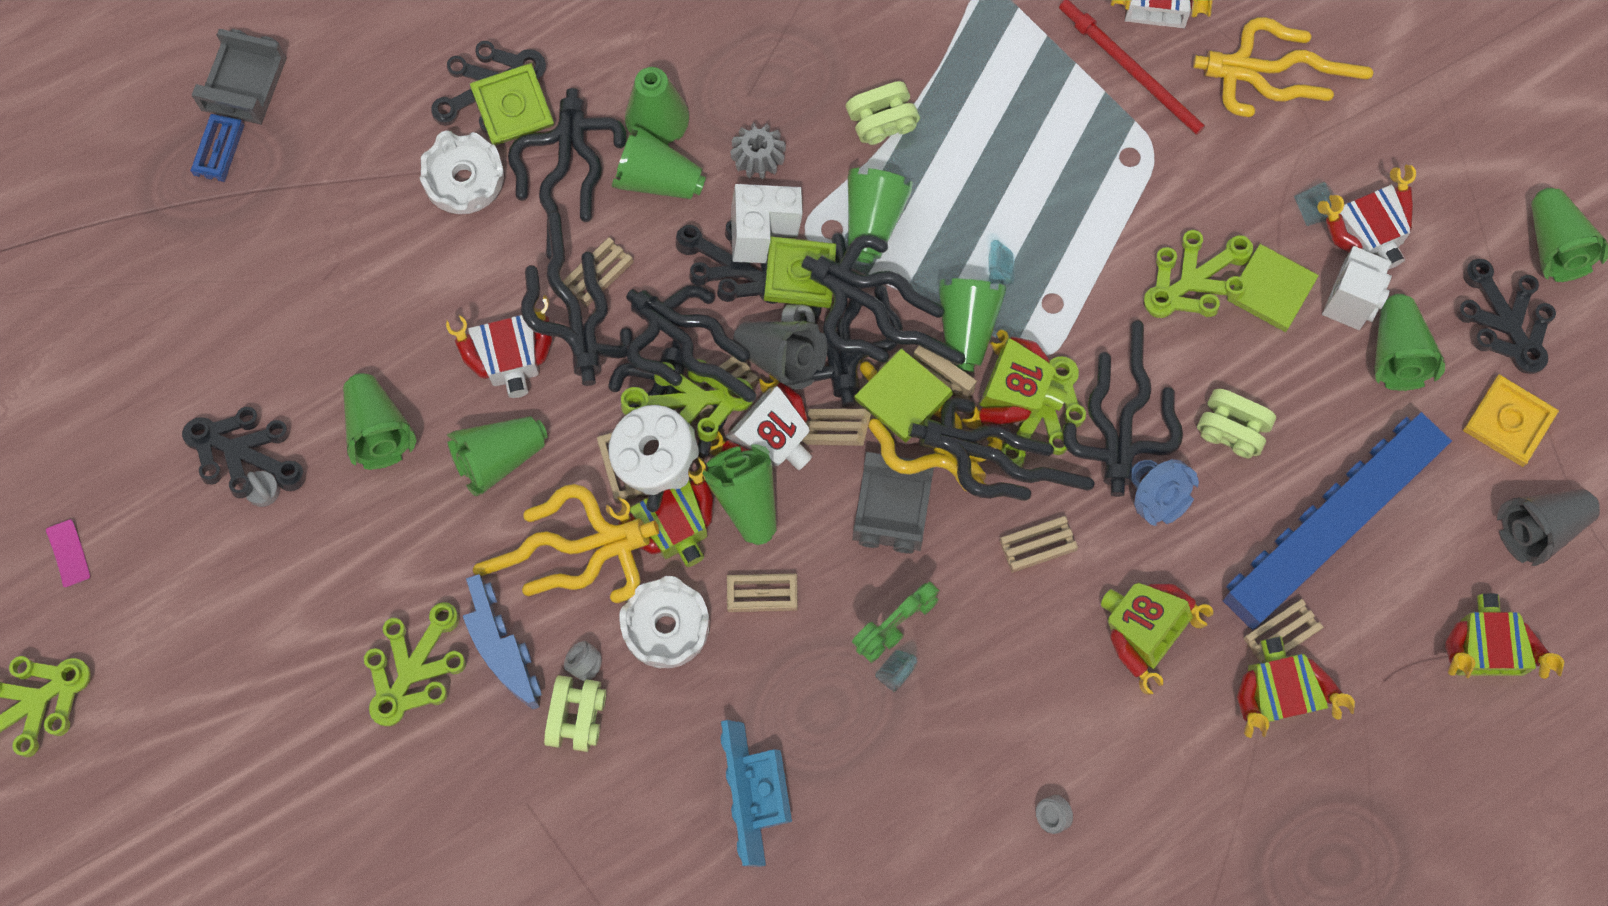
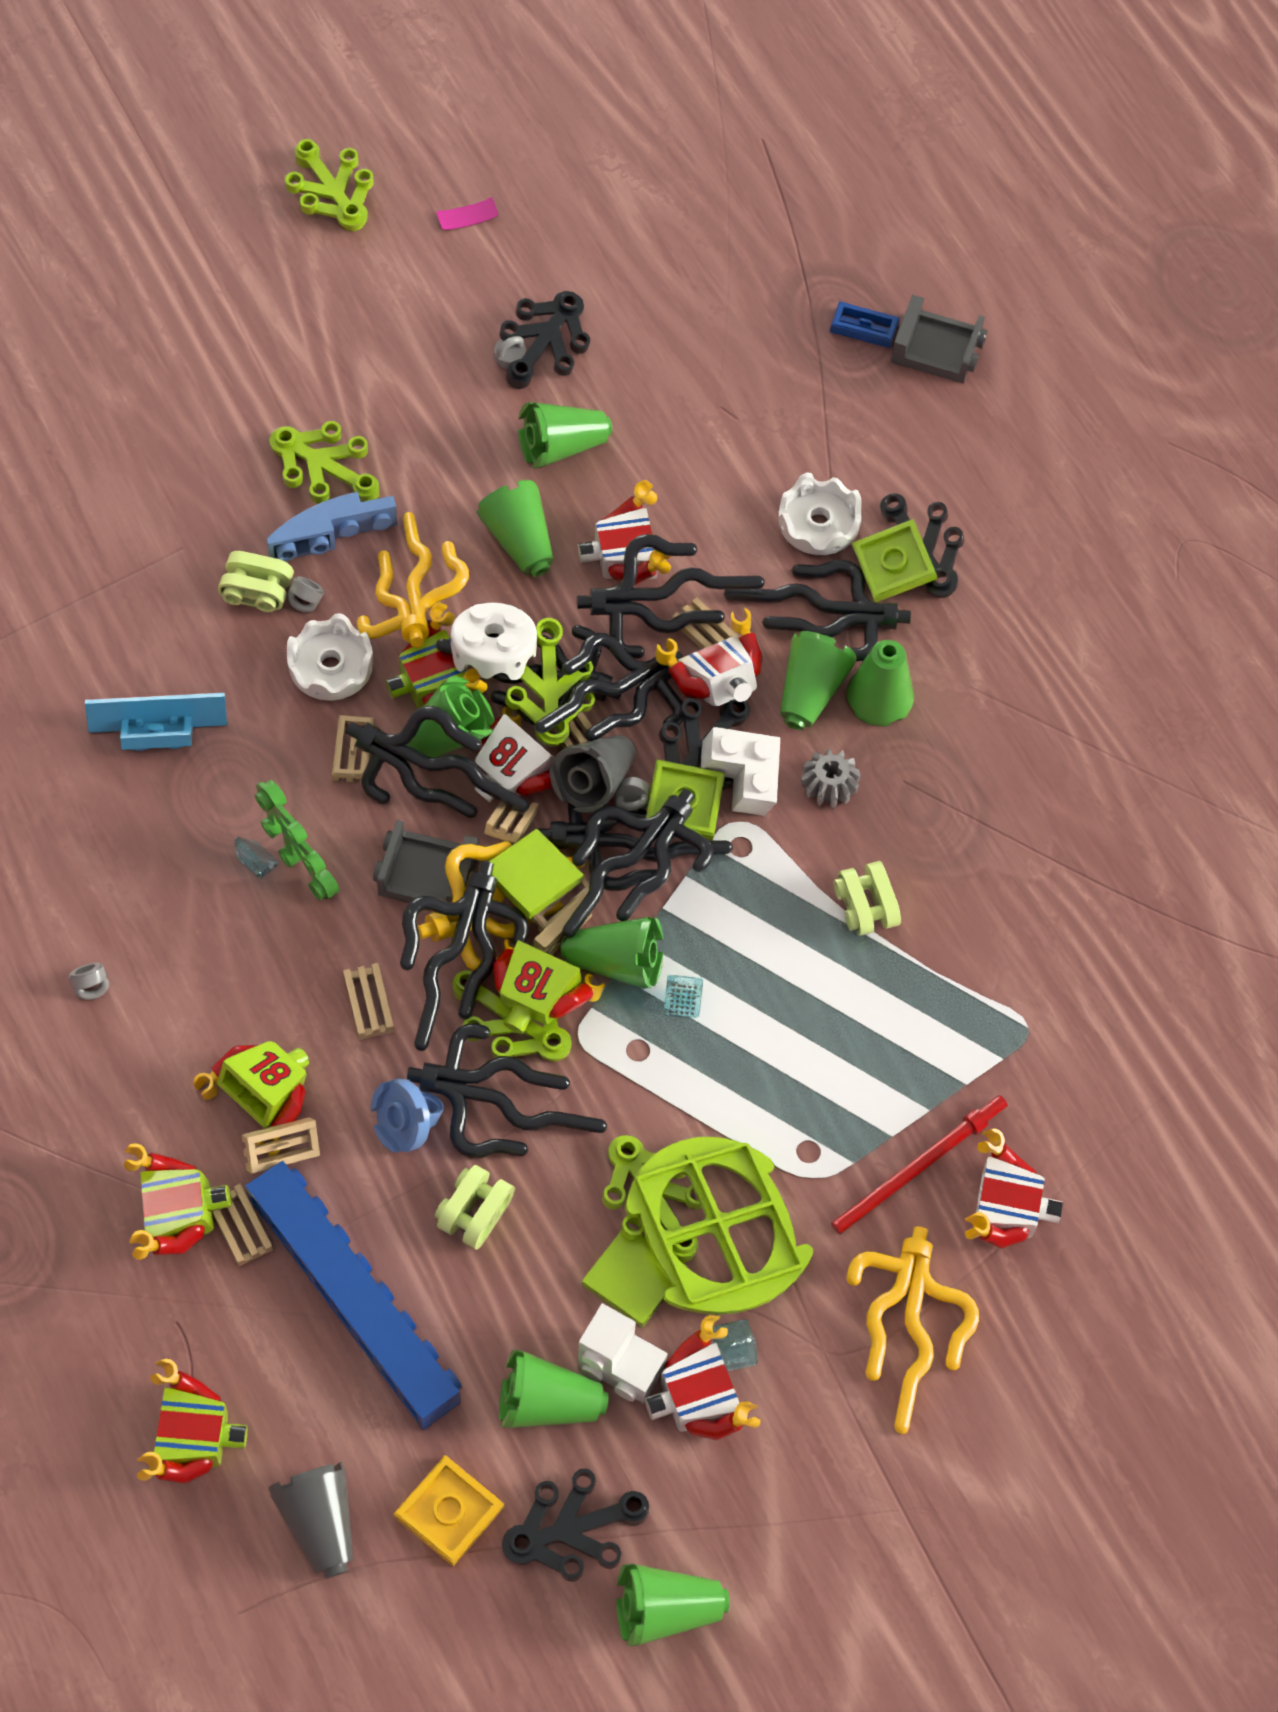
camera: 90 degrees right, 10 degrees down
bright green cone [847,168,913,264] -> none
none -> tan tile [241,1117,320,1174]
none -> black plant [345,706,529,818]
none -> lime window [625,1137,813,1315]
none -> torso [655,608,763,706]

